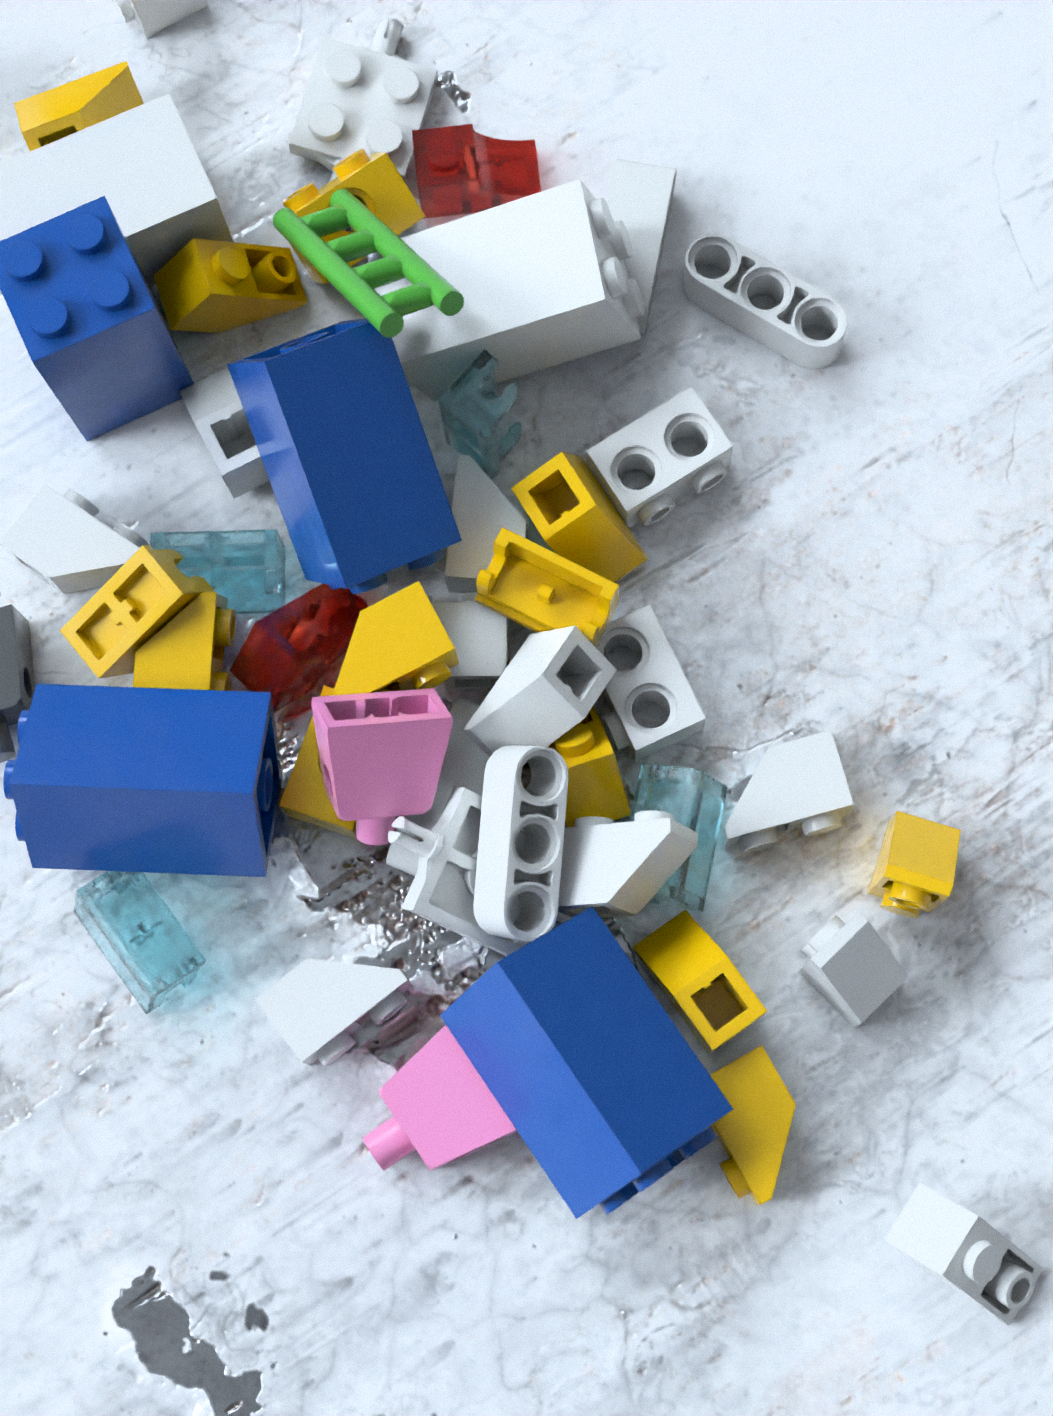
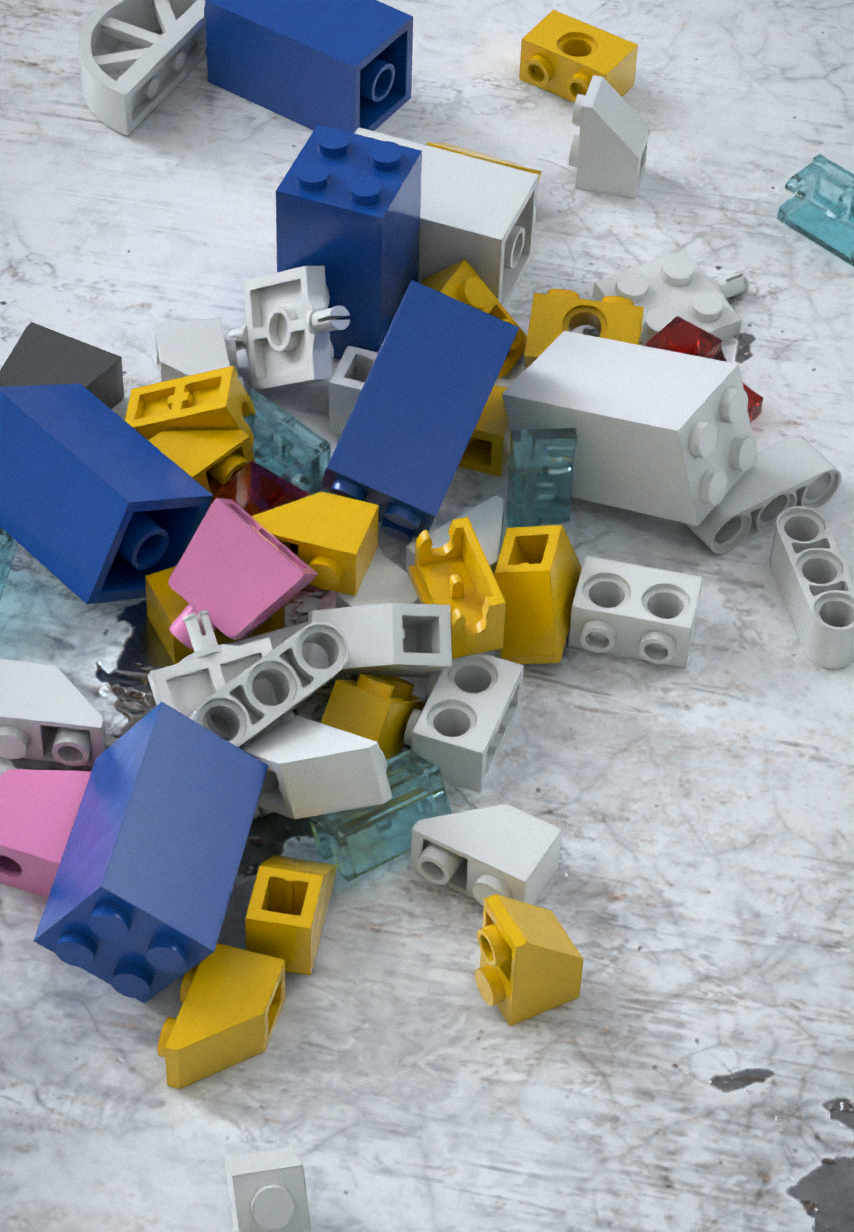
camera: 35 degrees right, 30 degrees down
bright green bar [273,189,464,338] -> none
white slope [799,911,909,1028] -> none
none -> white plate [224,266,350,391]

